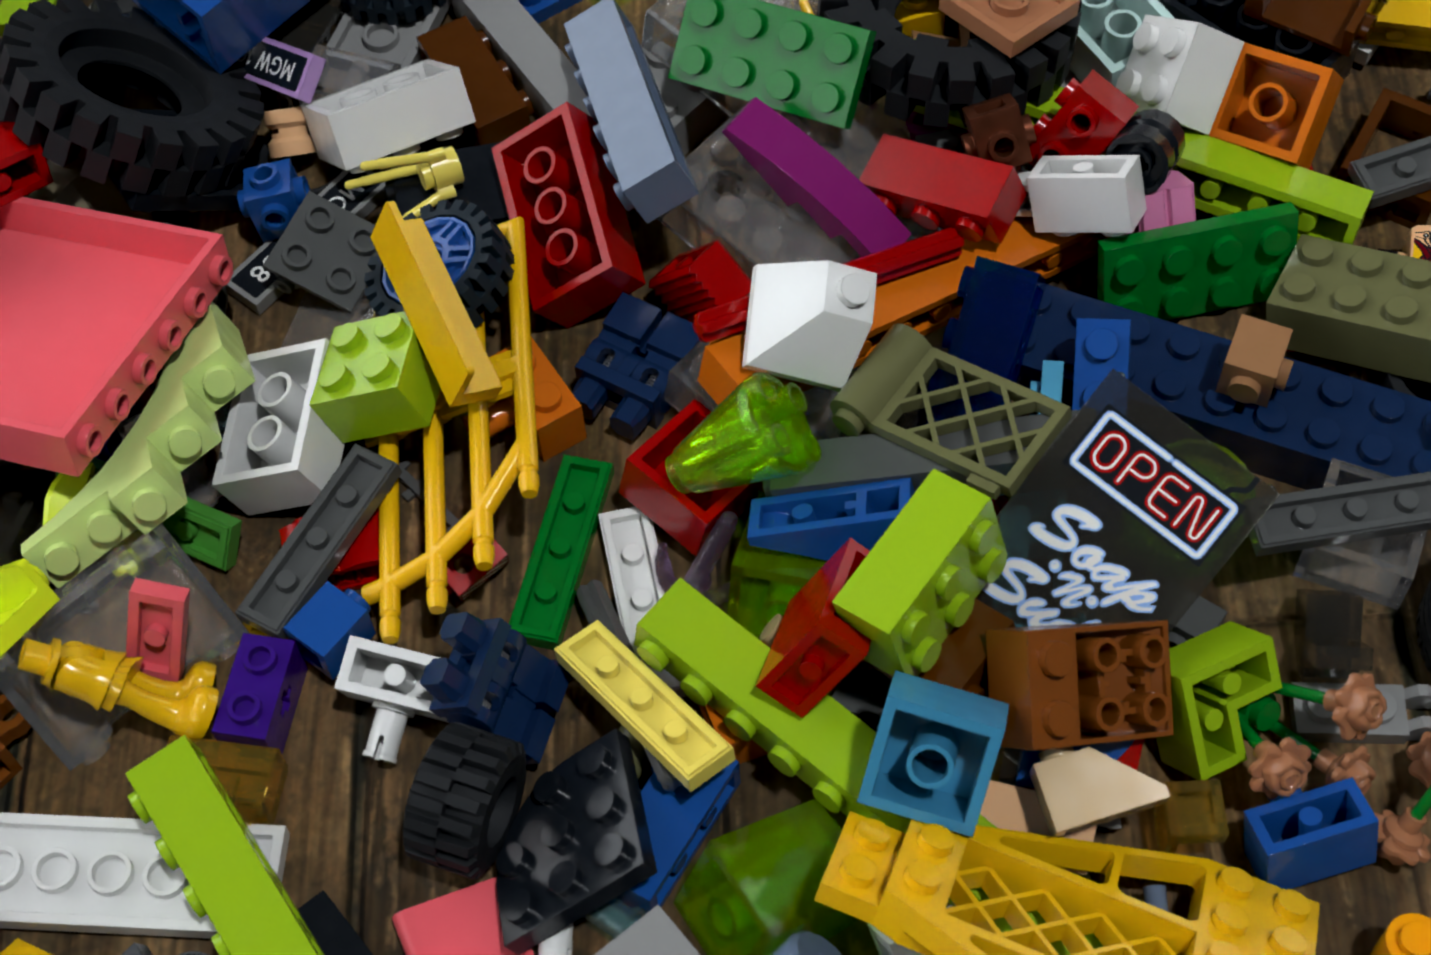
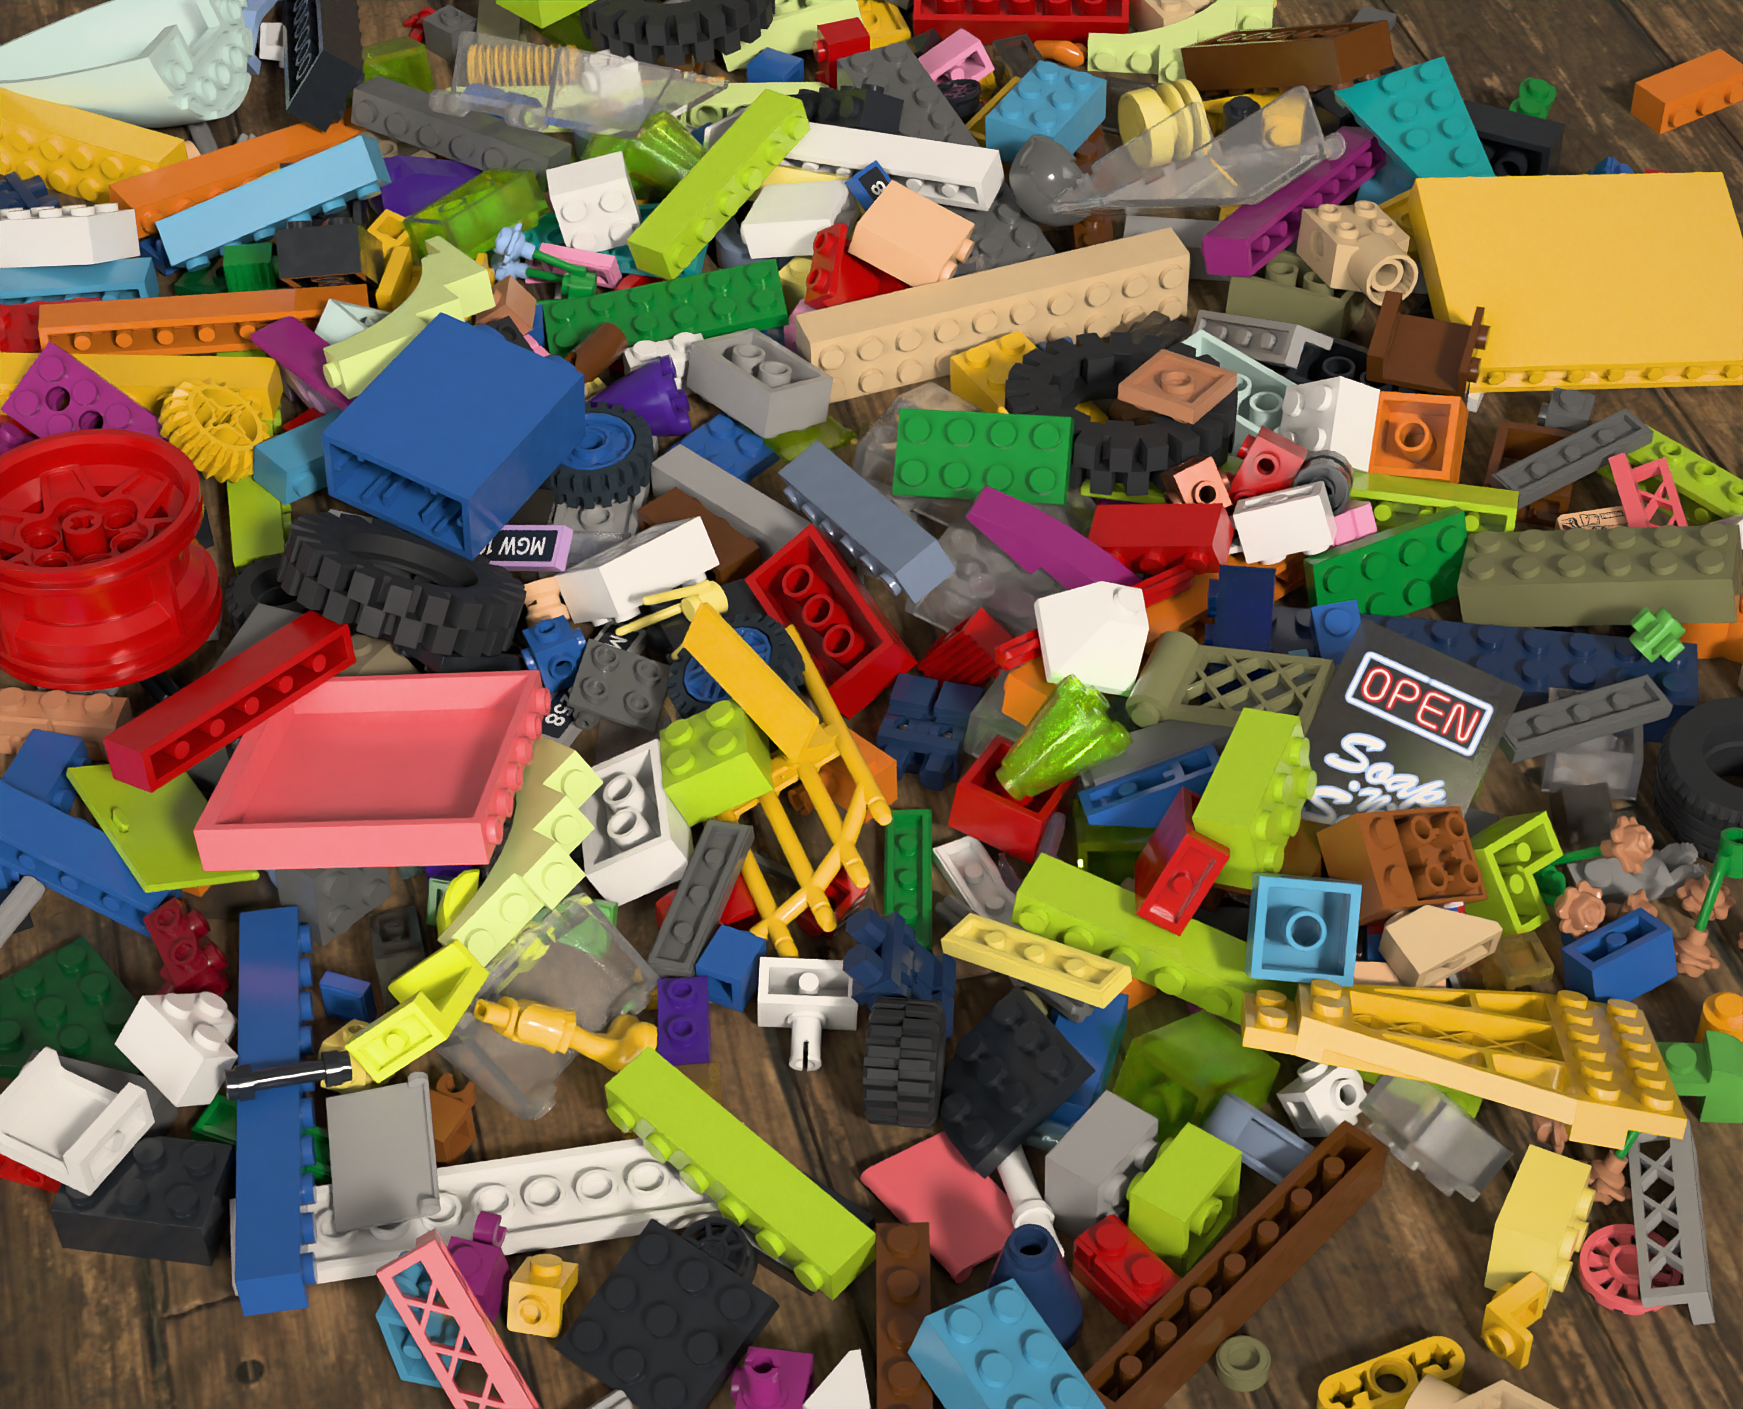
camera: 15 degrees left, 15 degrees down
coral plate [126,577,190,681] -> none
medium nougat brick [1216,314,1294,408] -> none

